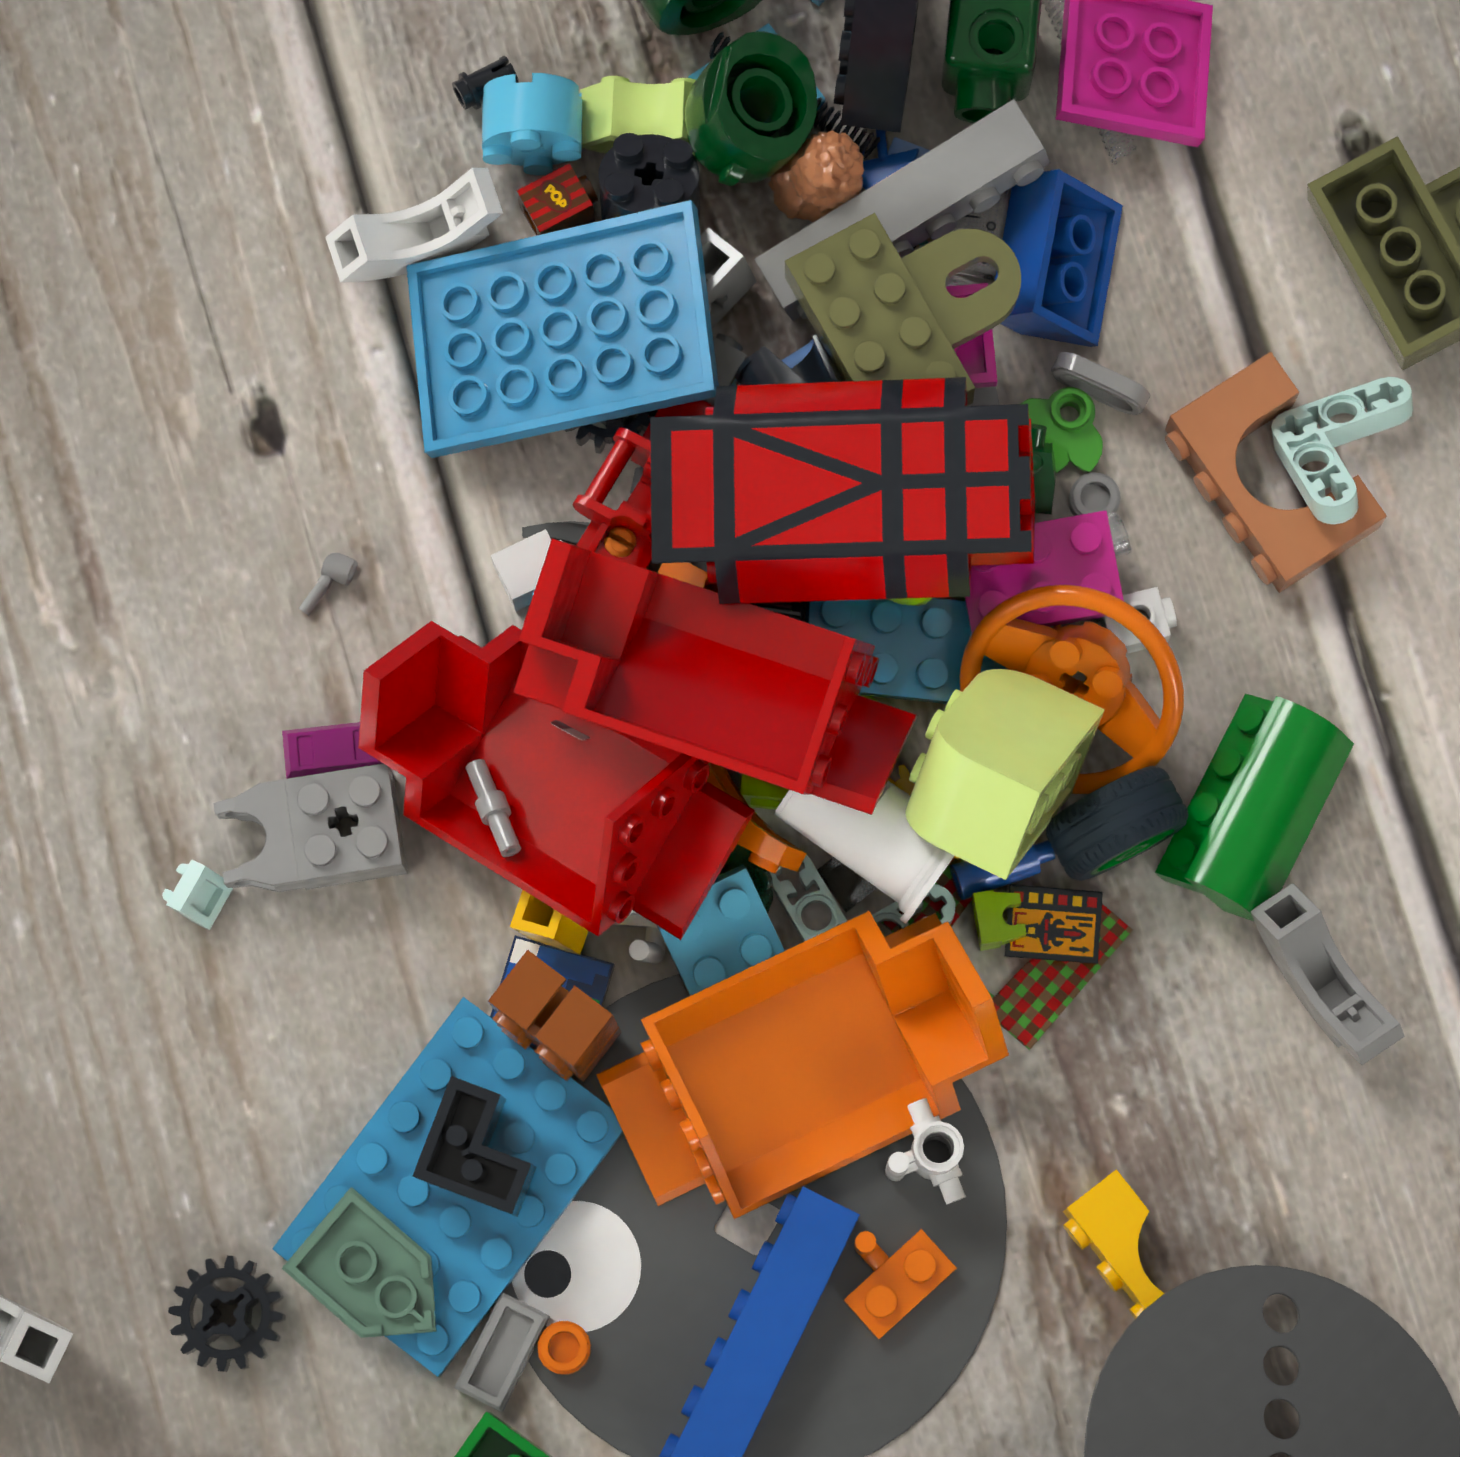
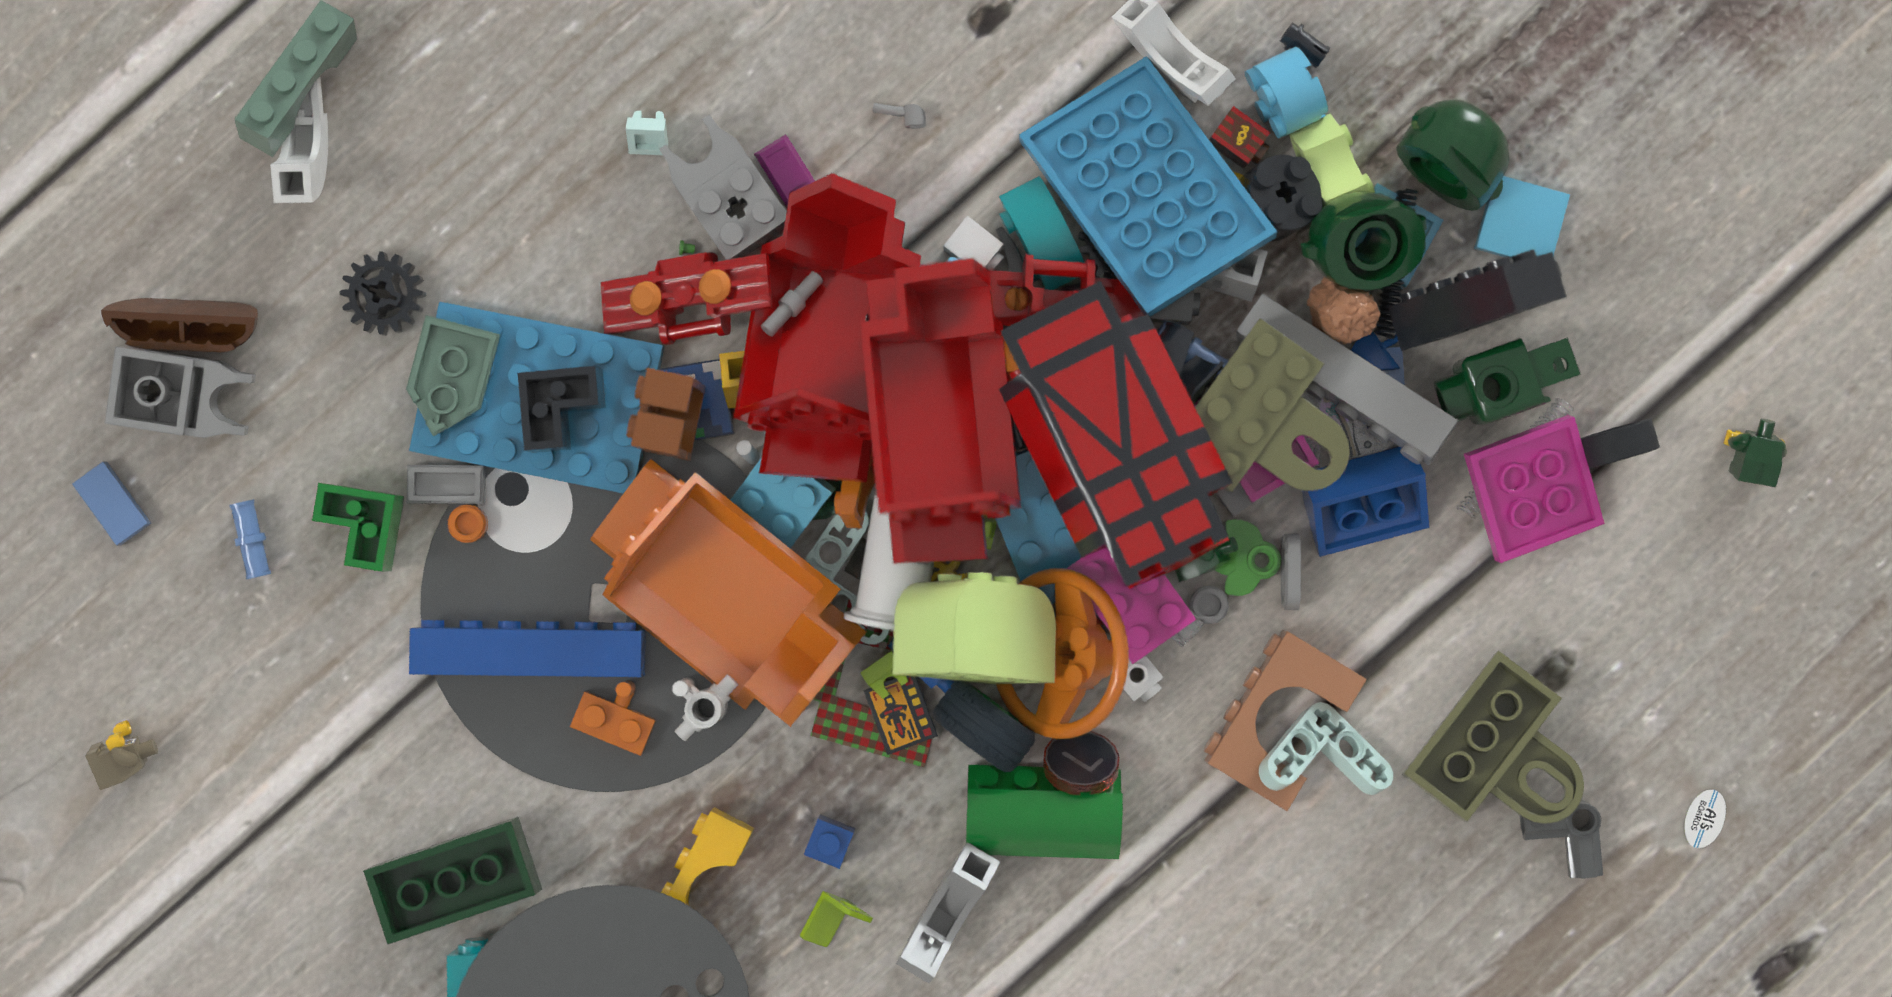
camera: 60 degrees right, 10 degrees up
none -> red piece [601,252,773,345]
none -> bright green piece [679,240,695,255]
none -> lime bracket [800,891,873,947]
none -> blue brick [804,814,855,869]
none -> teal brick [999,176,1084,290]
none -> black tile [1043,731,1120,795]

